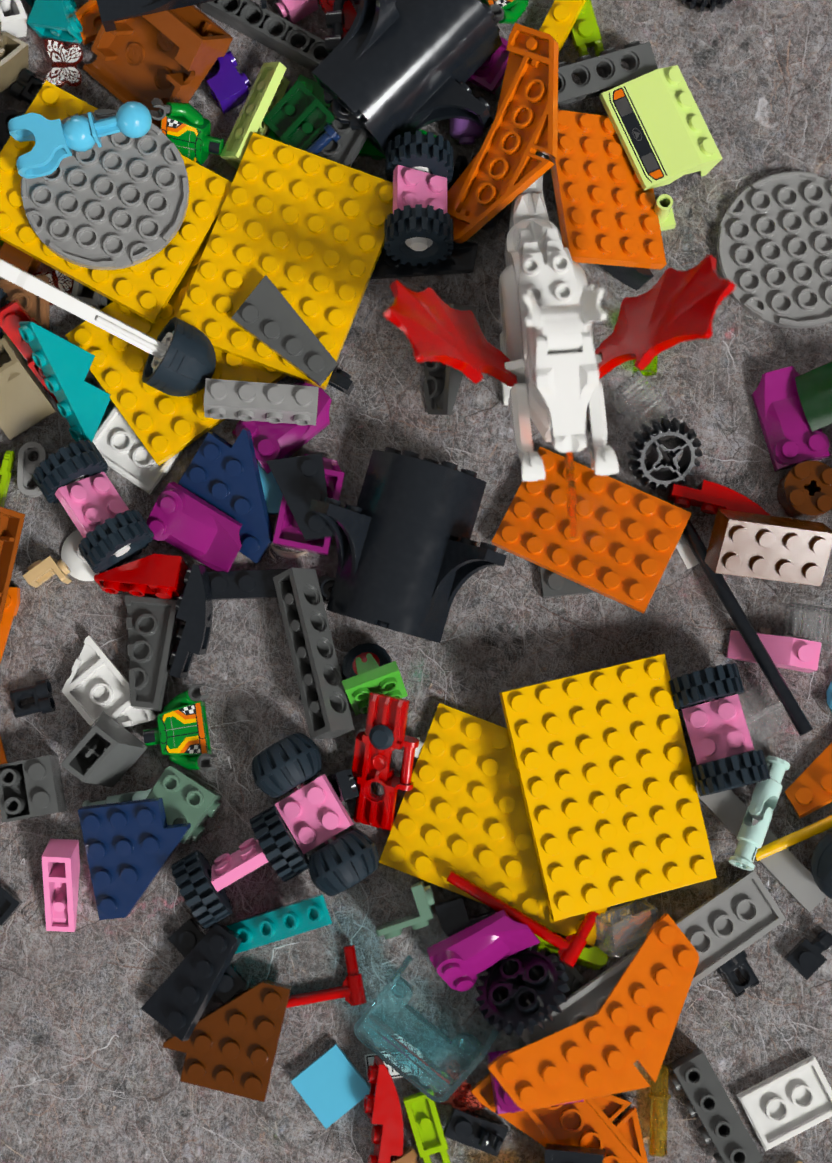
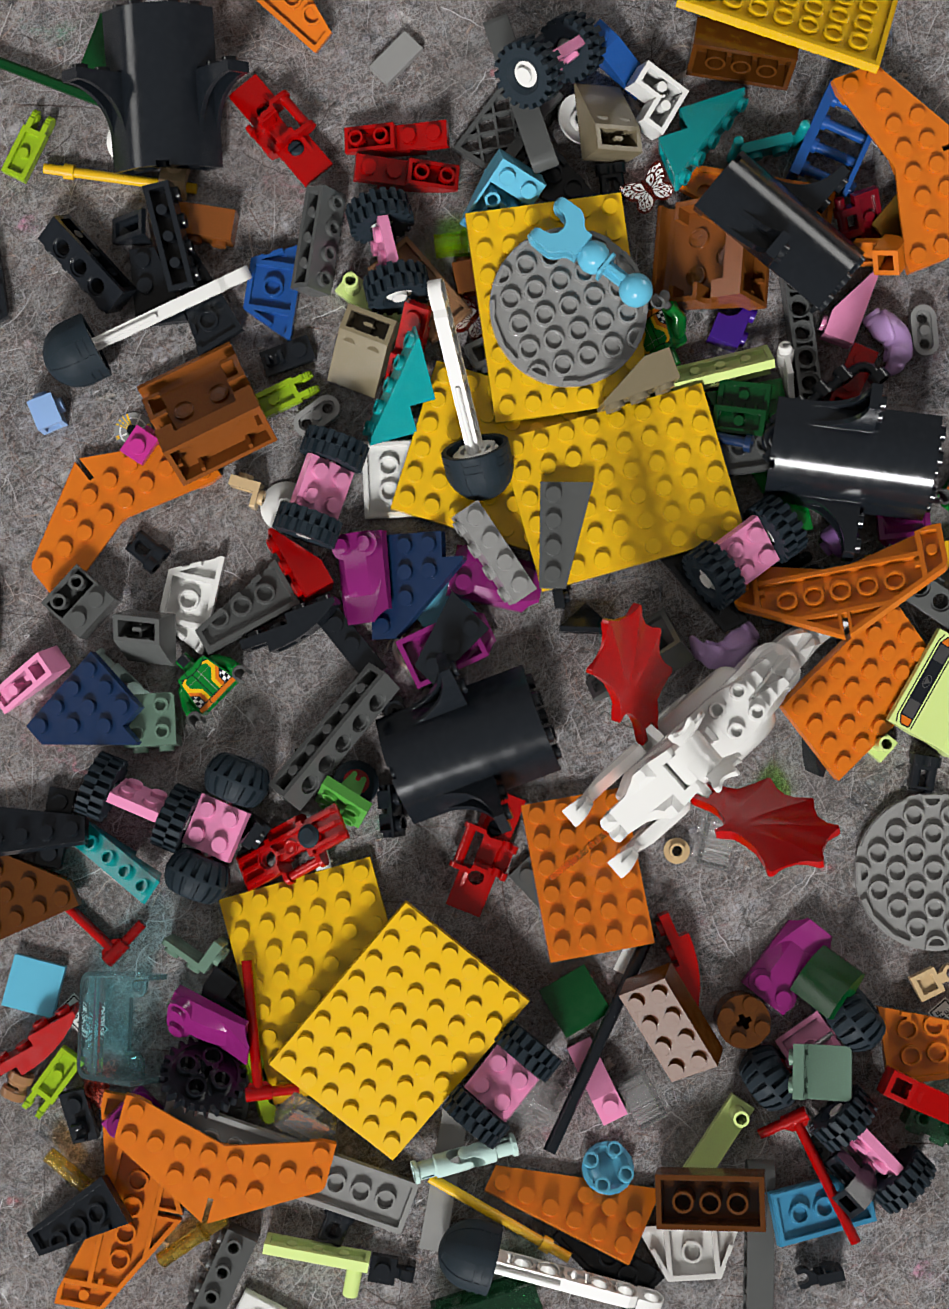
camera: 55 degrees right, 5 degrees up
black gear [626,416,703,491] -> none
none -> yellowish green piece [262,1232,371,1299]
none -> black hinge [377,785,407,838]
none -> red piece [446,793,526,917]
none -> dark green slope [539,964,608,1038]
none -> black slope [559,603,603,634]
none -> dark tan slope [597,347,680,415]
none -> tan plate [663,837,690,864]
none -> lavender animal [689,621,760,669]
none -> white arm [776,341,795,398]
none -> black piece [907,753,942,794]

